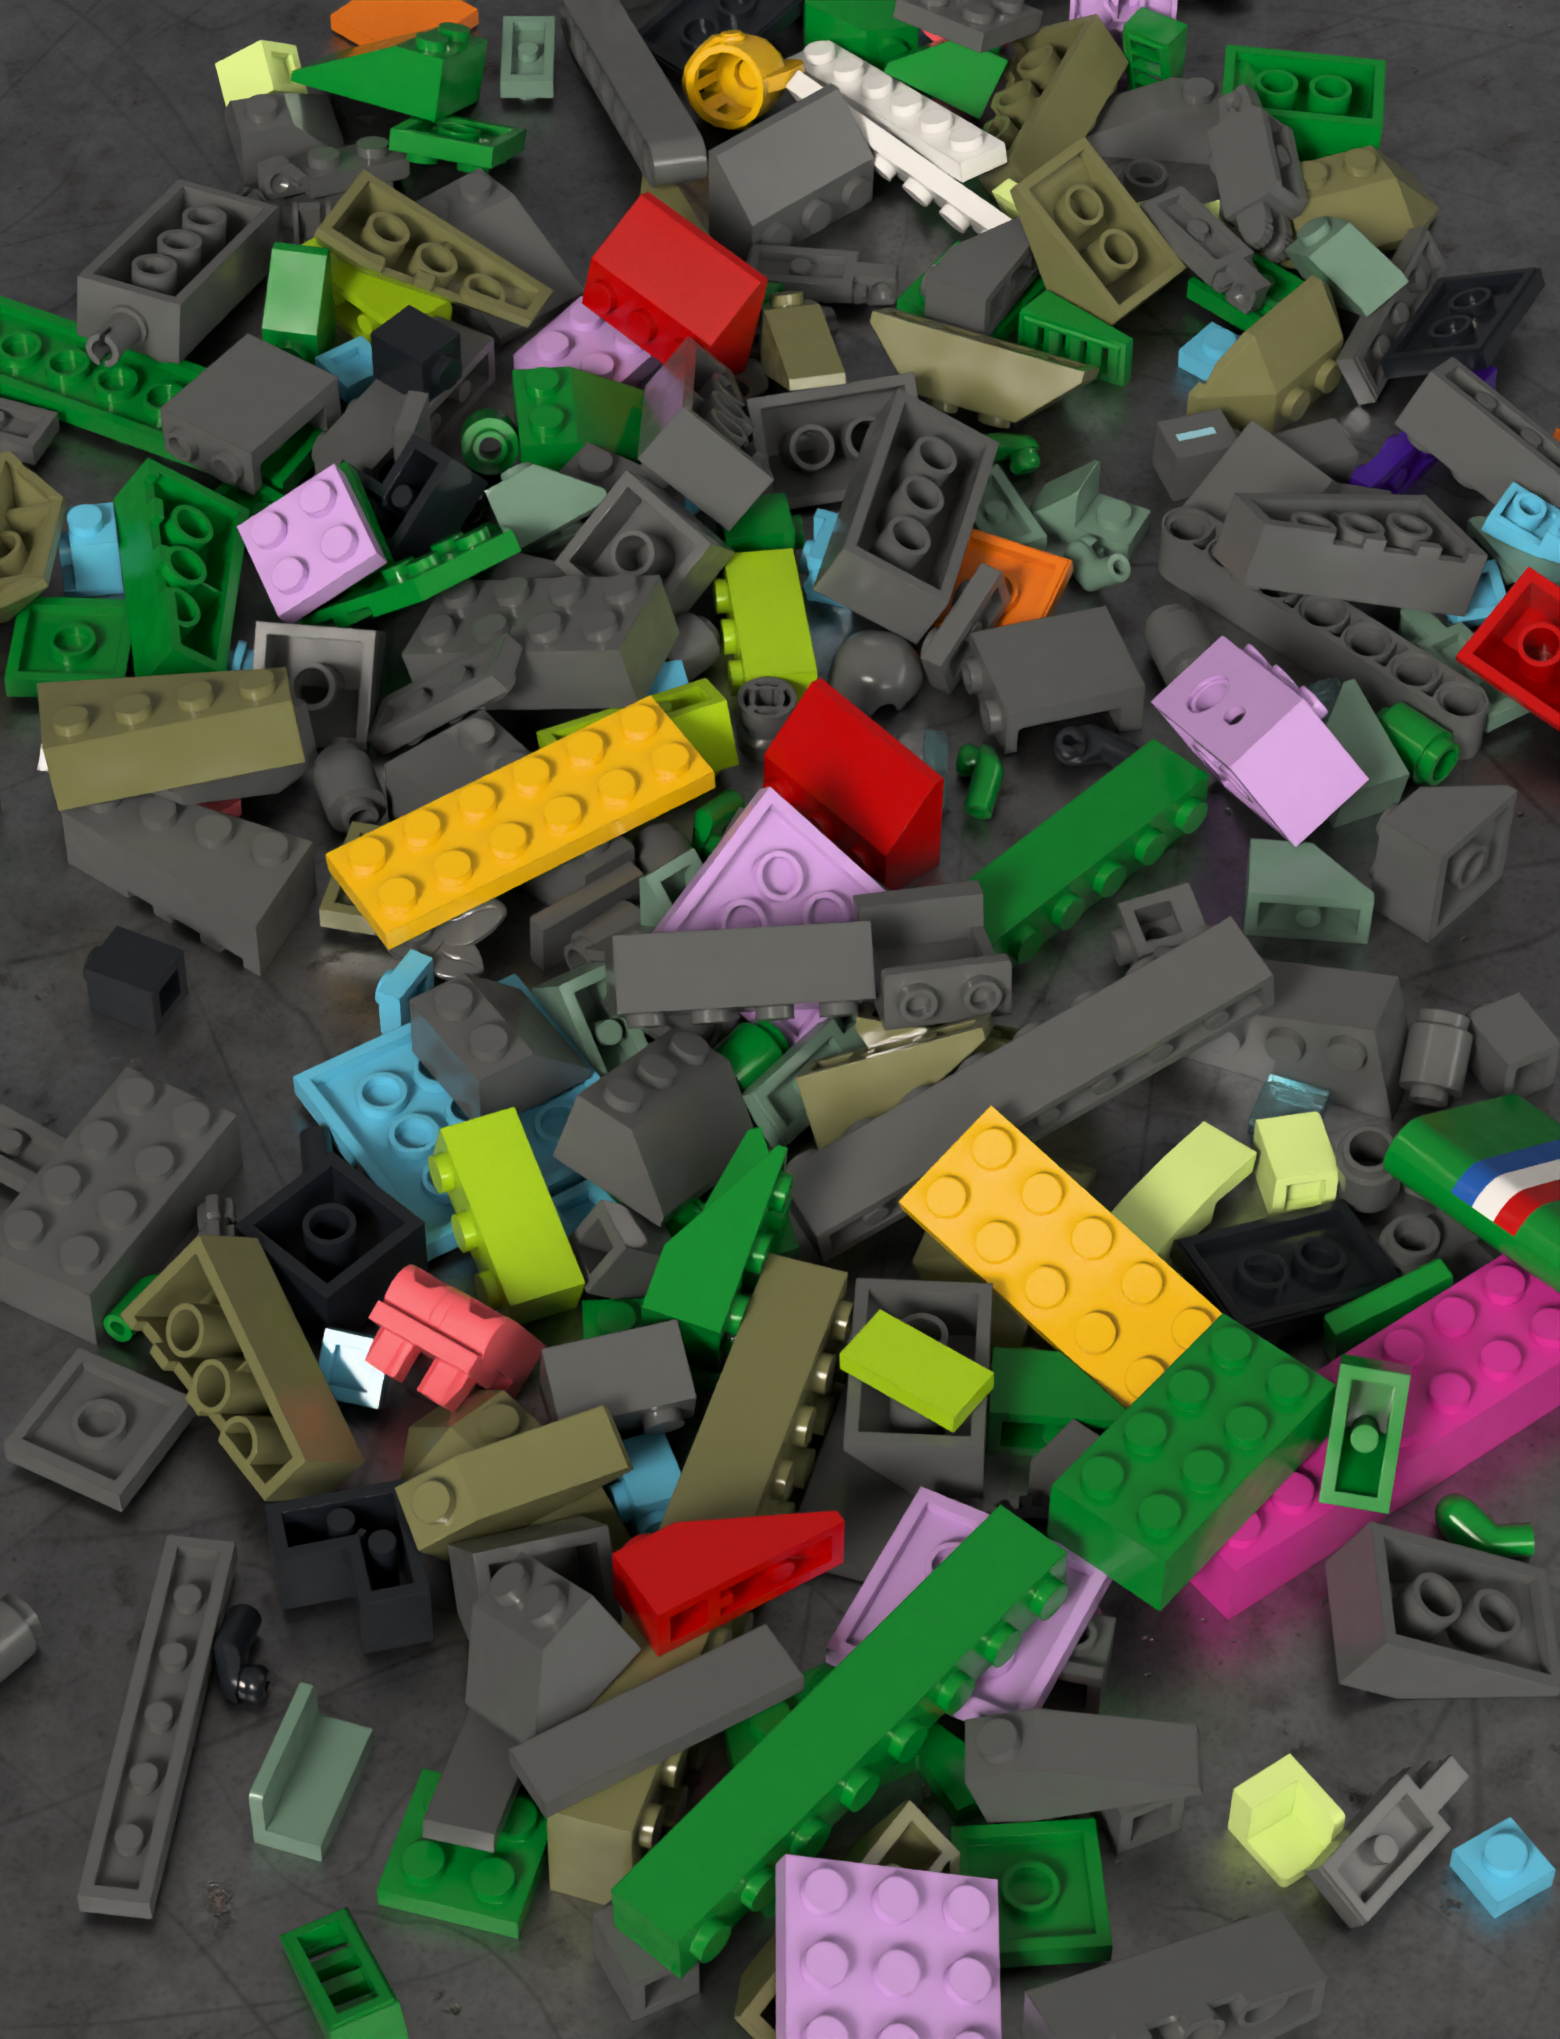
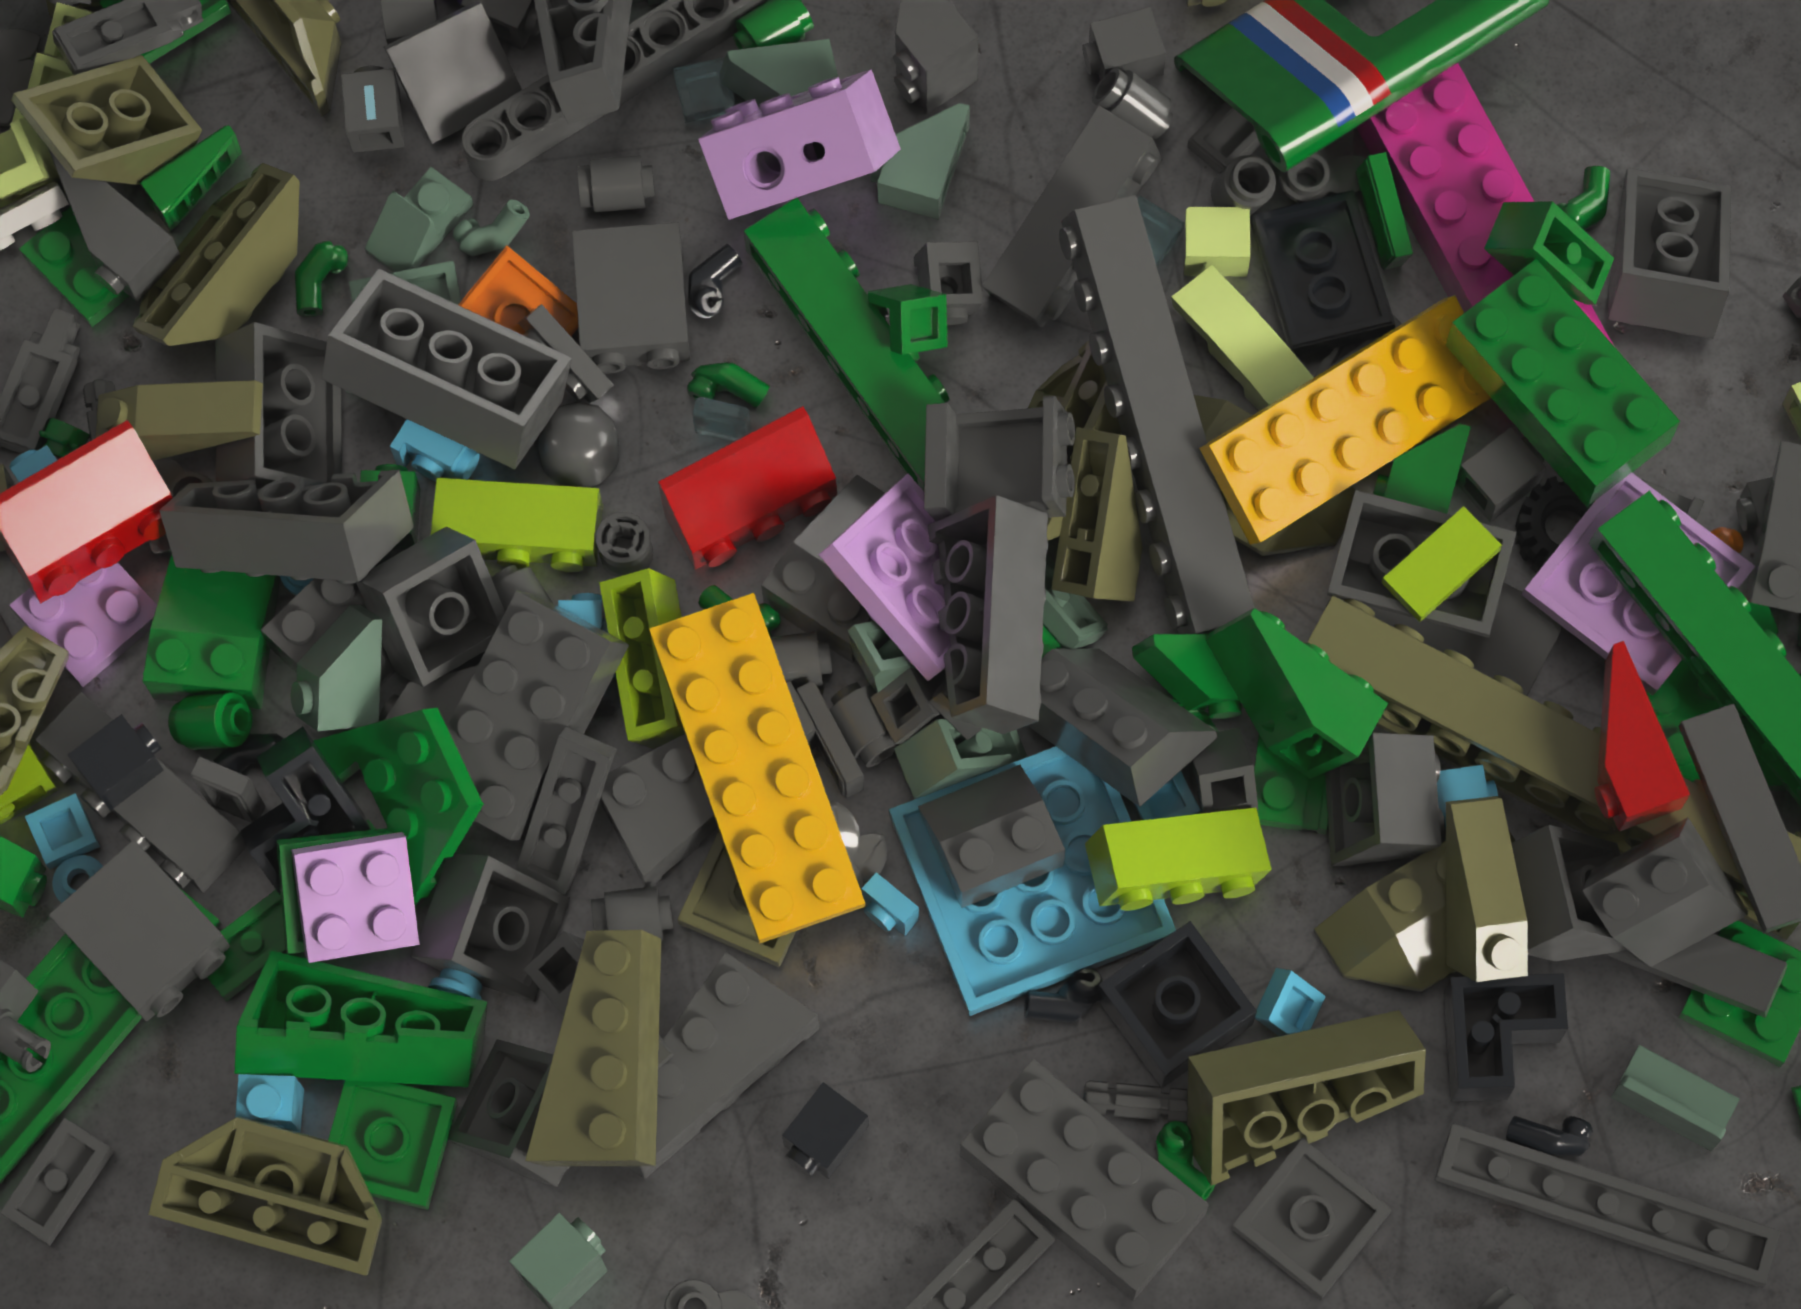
camera: 75 degrees left, 25 degrees up
coral hips [364,1264,546,1413] -> none
medium azure plate [1178,322,1240,381] -> none
none -> green panel [868,284,948,355]

